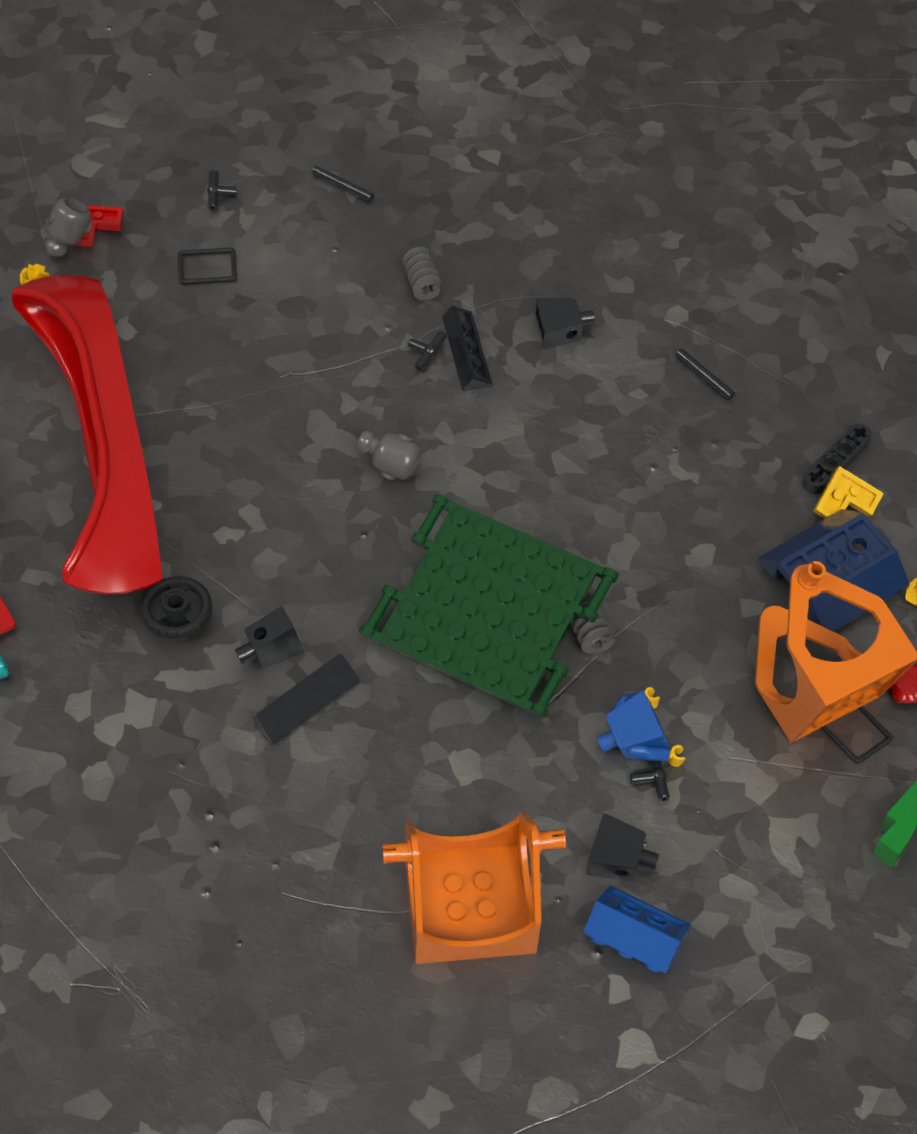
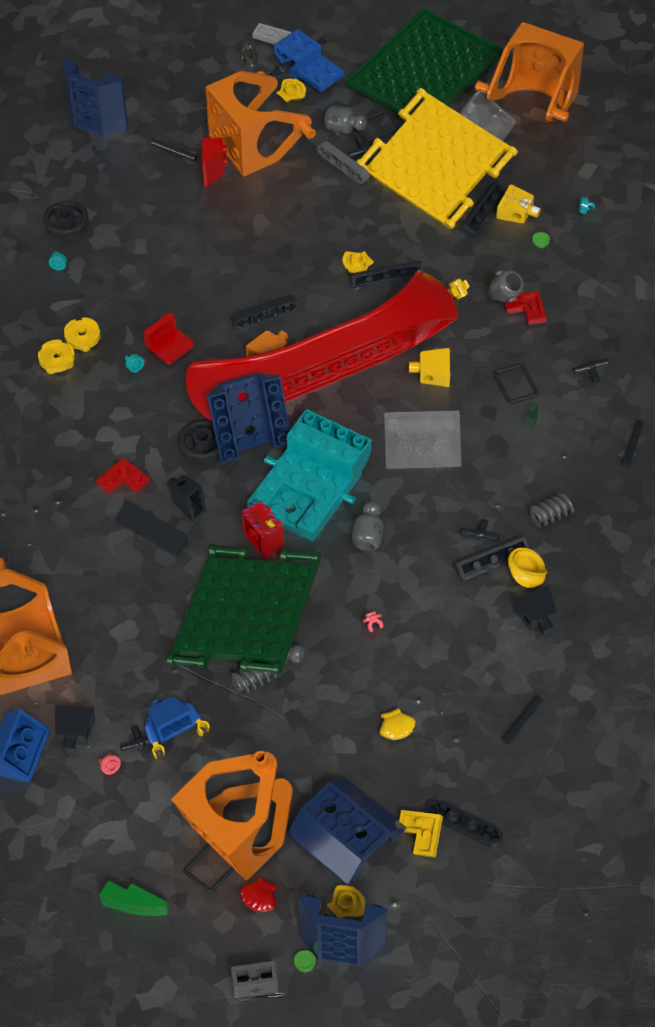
camera: 80 degrees right, 0 degrees up
none -> red plate [96,458,150,494]
none -> coral plate [98,753,121,775]
none -> dark blue slope [207,373,290,463]
none -> red brick [242,501,284,559]
none -> orange torso [246,330,288,356]
none -> teal piece [247,409,372,542]
none -> coral plate [362,611,383,632]
none -> yellow animal [379,708,416,740]
none -> clear slope [384,411,461,469]
none -> yellow torso [409,348,450,387]
none -> yellow piece [508,548,547,588]
none -> clear green tile [526,403,539,430]

